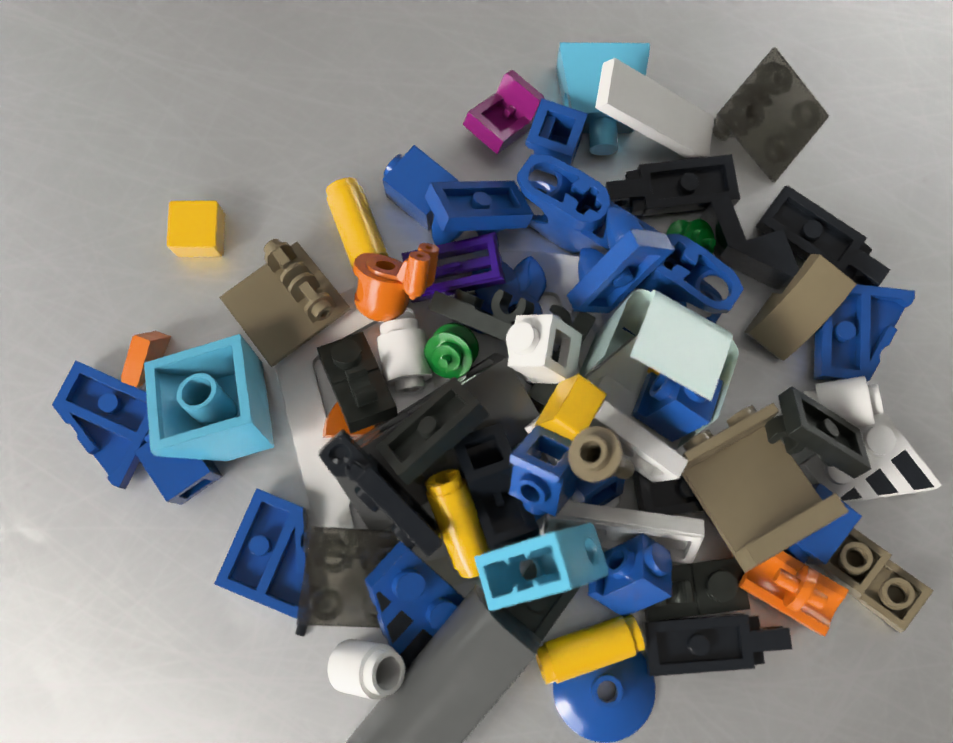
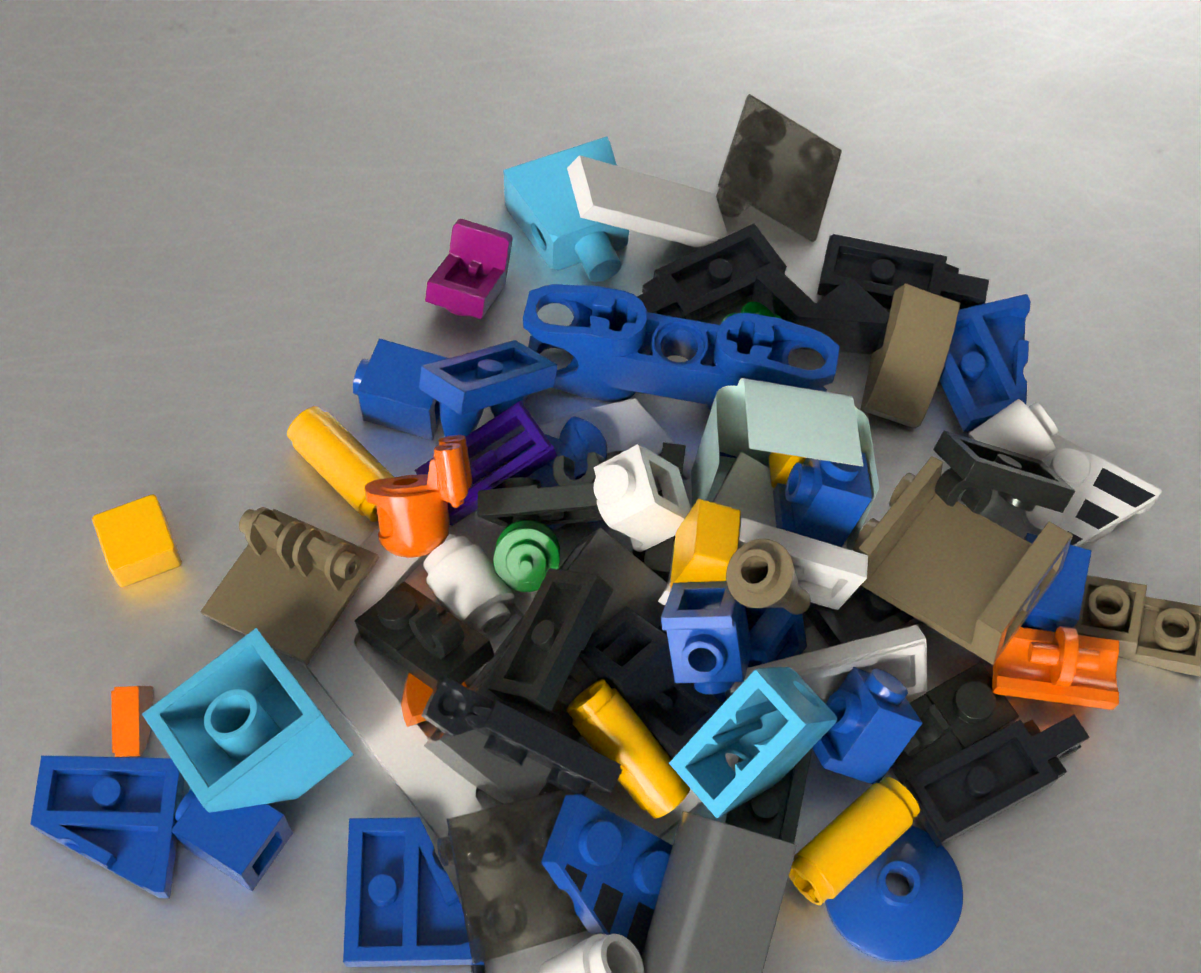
camera: 25 degrees left, 15 degrees down
blue brick [525,98,588,176] -> none
blue tile [566,207,675,313] -> none

